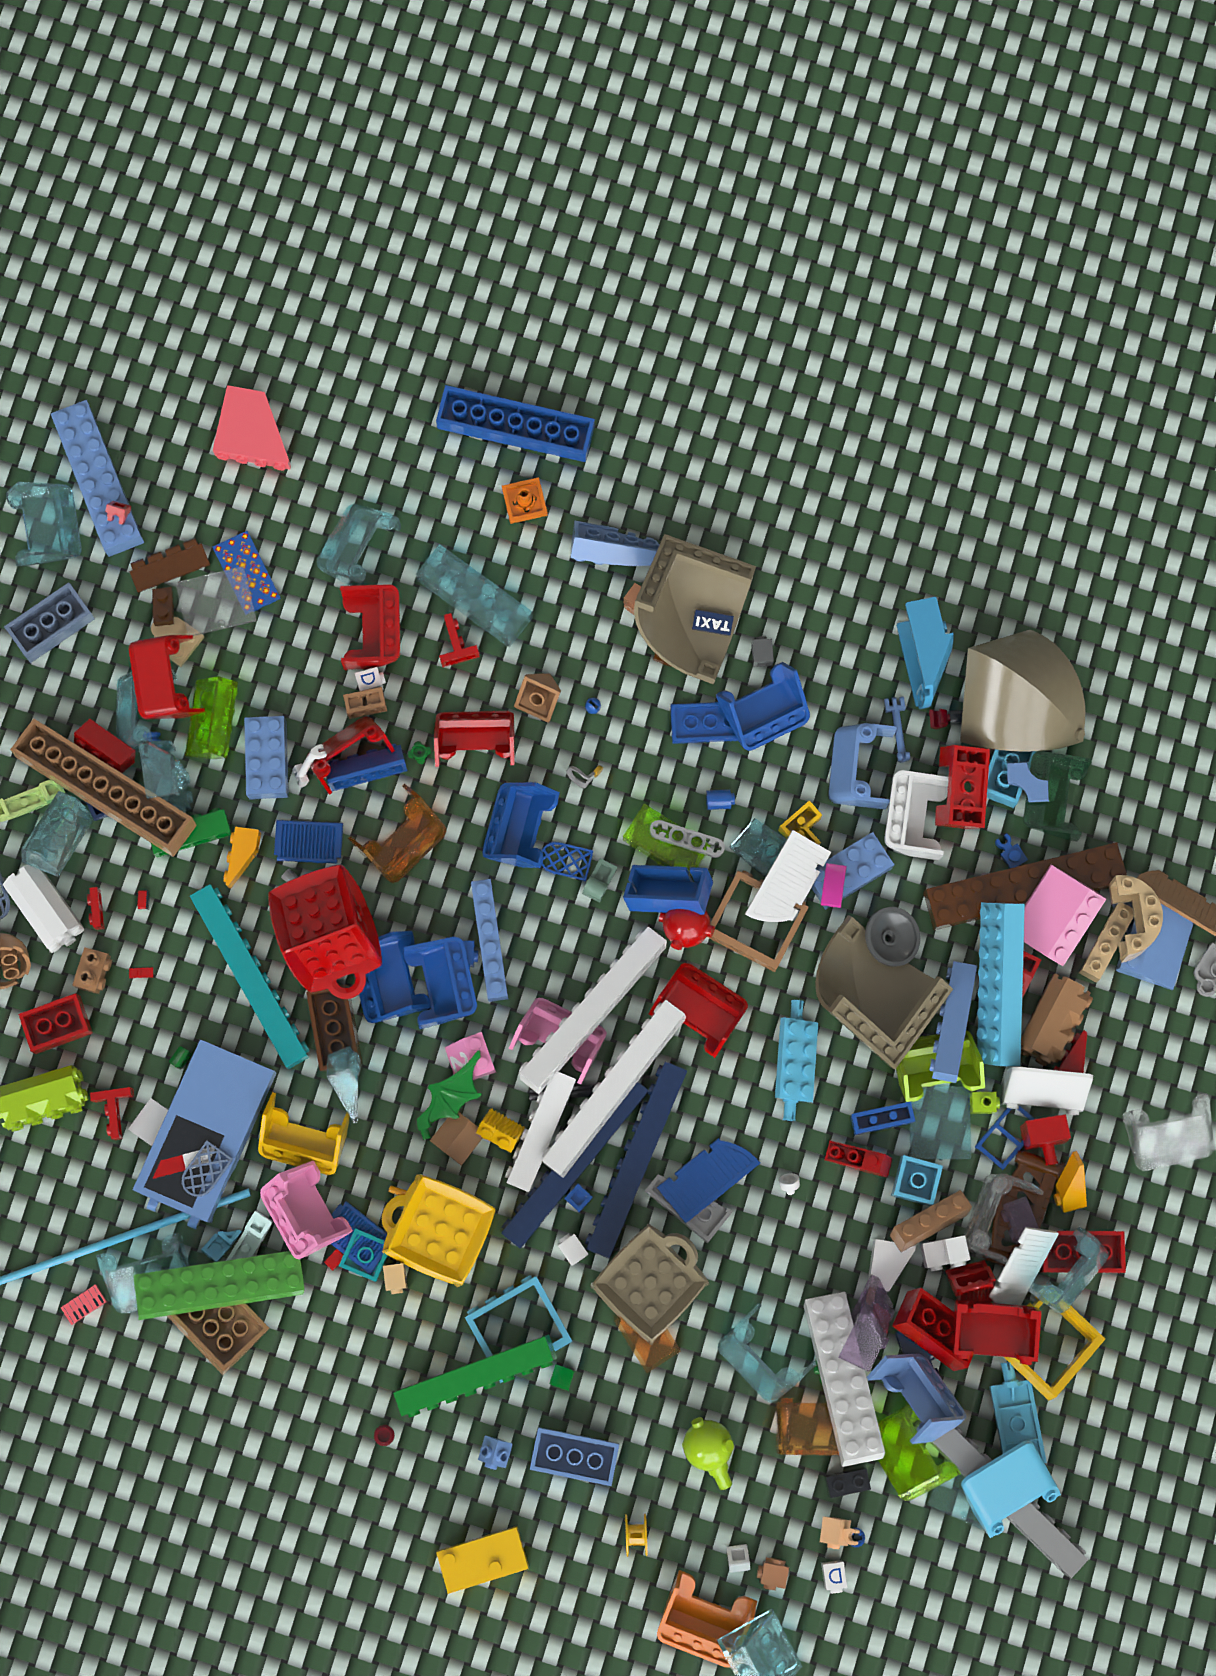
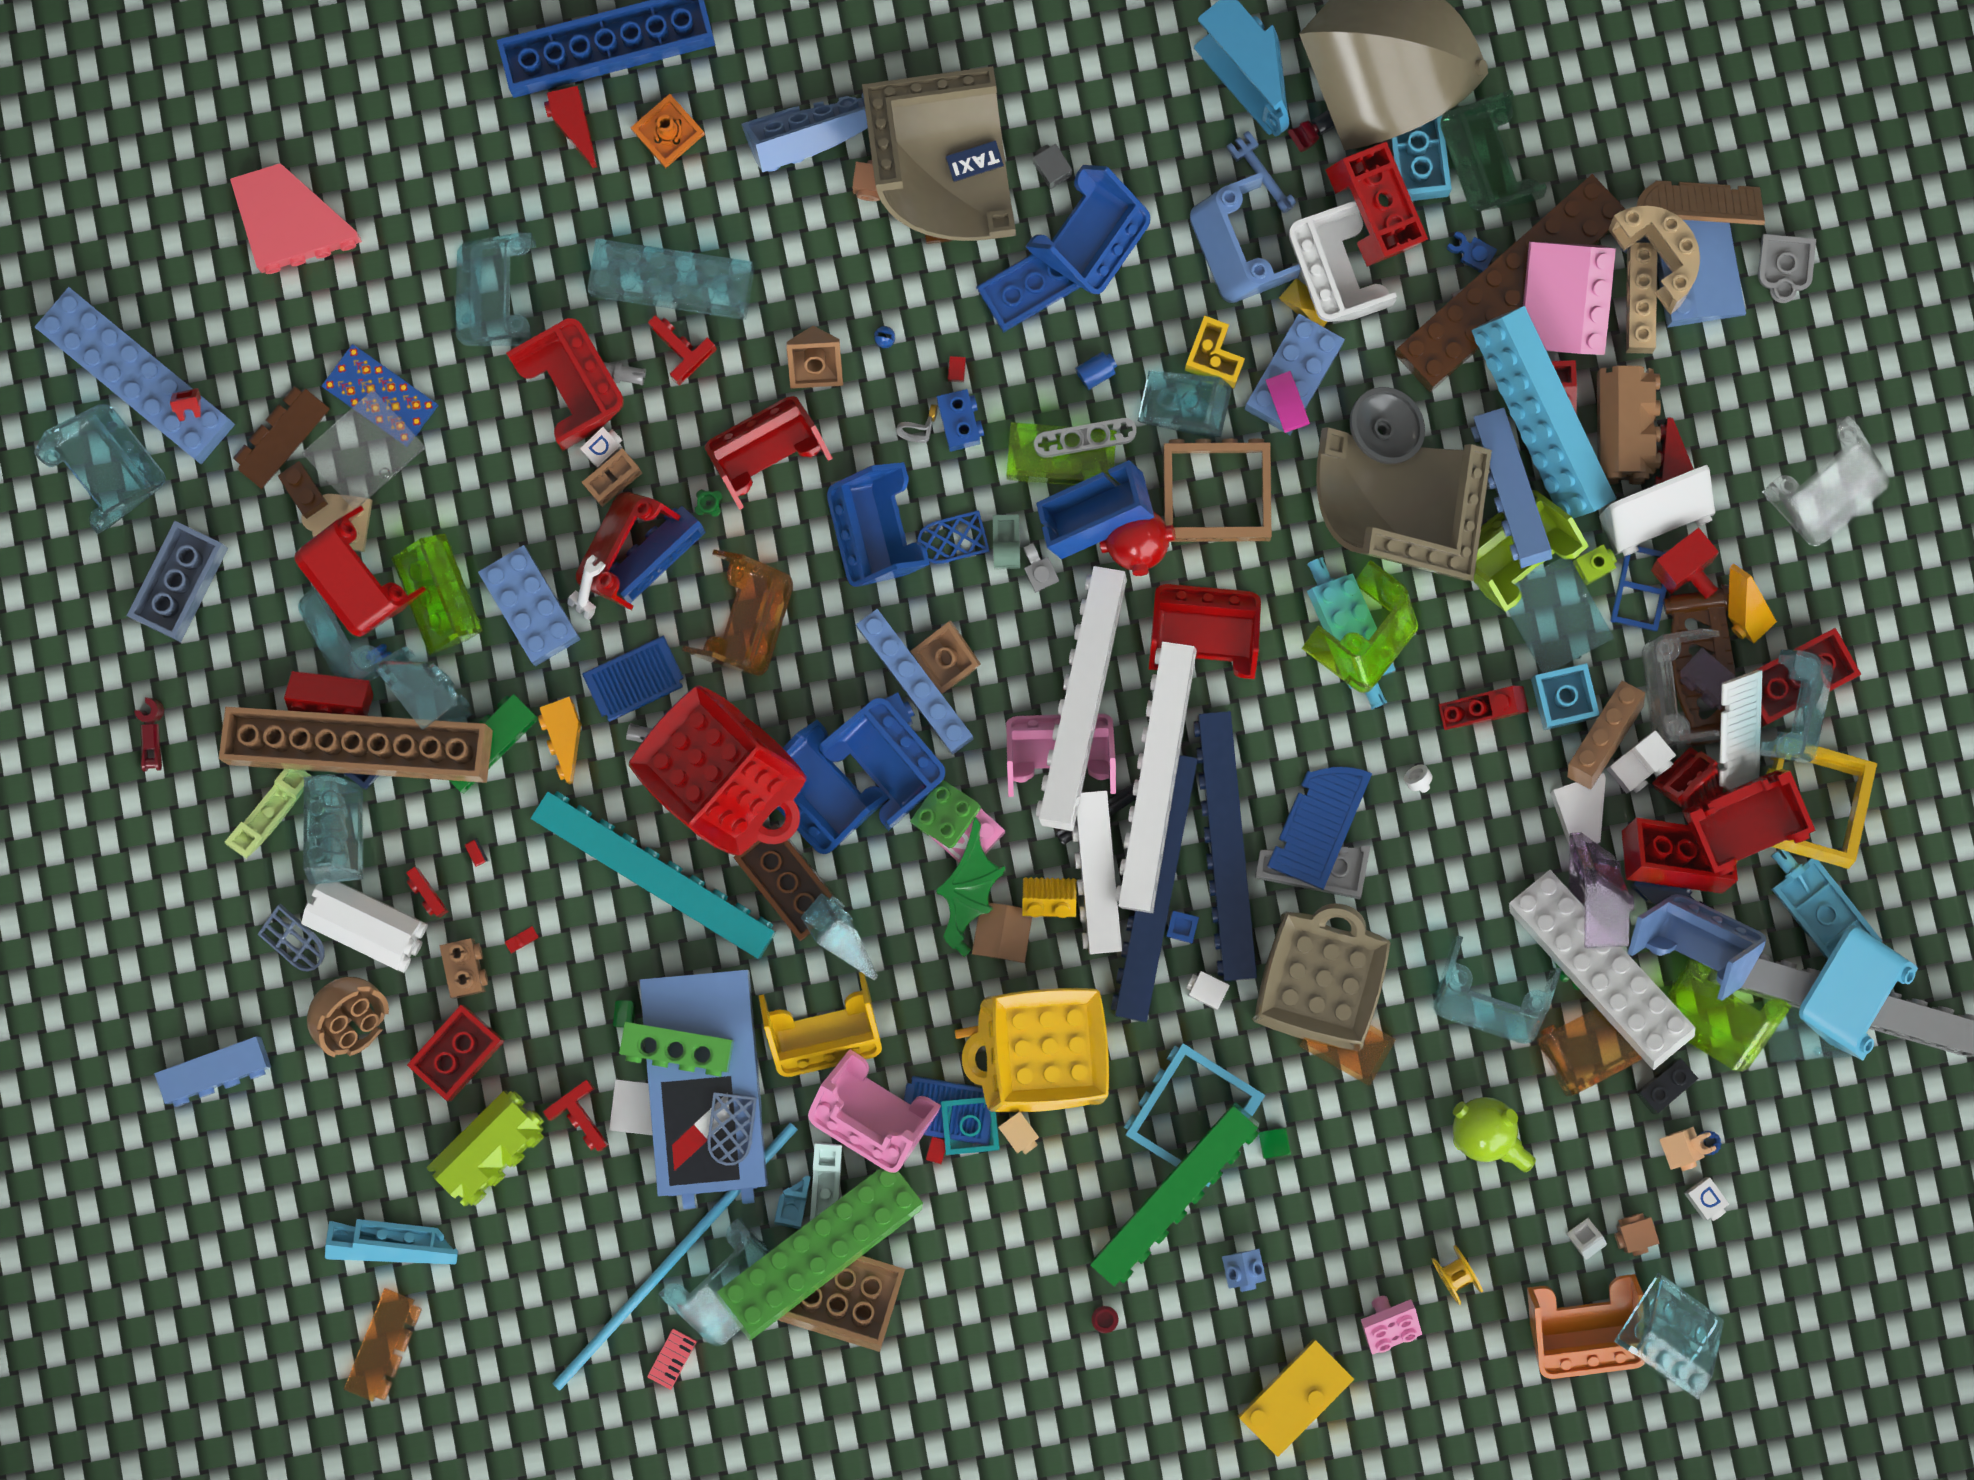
camera: 20 degrees left, 5 degrees up
medium blue brick [530,1427,619,1486] -> none
white piece [745,830,831,922] -> none
blue brick [850,1101,915,1136] -> none
medium blue tile [1007,762,1049,802] -> none
none -> red slope [544,86,597,168]
none -> light grey pin [603,362,646,385]
none -> bright green brick [619,1022,734,1077]
none -> bright green bracket [910,780,981,848]
none -> medium nougat slope [911,621,981,694]
none -> blue brick [937,389,984,452]
none -> red piece [948,356,966,382]
none -> light grey plate [1023,543,1059,593]
none -> yellow slope [1279,278,1328,327]
none -> clear neon green windscreen [1301,560,1418,693]
none -> bright pink plate [1361,1296,1422,1355]

